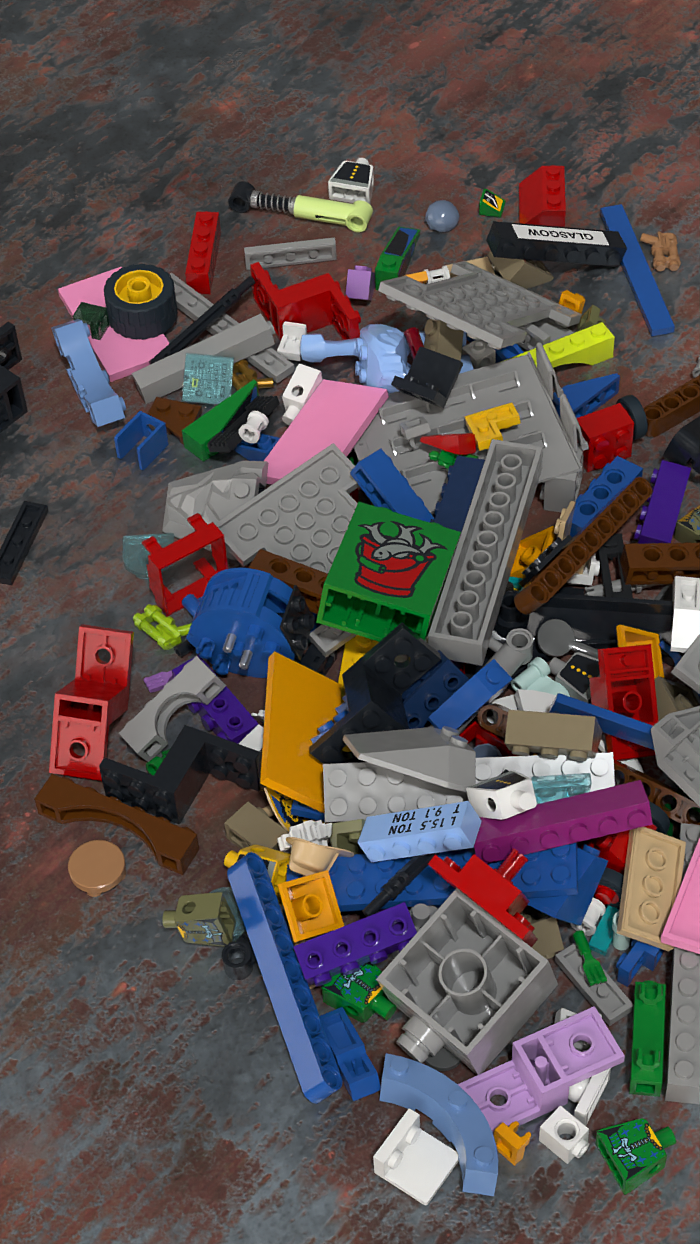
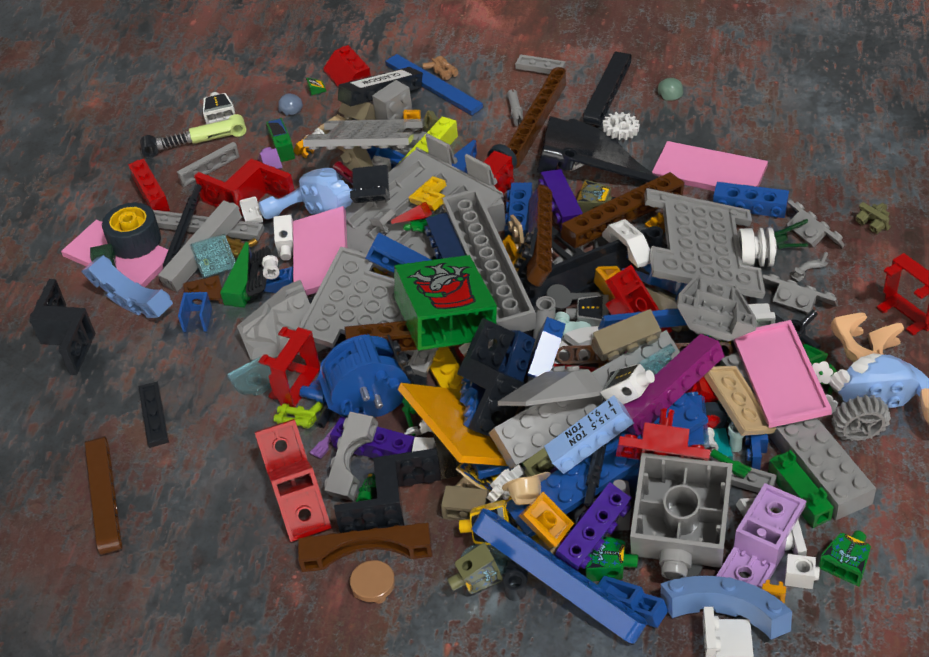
camera: 30 degrees left, 5 degrees down
none -> light grey brick [372,80,412,120]

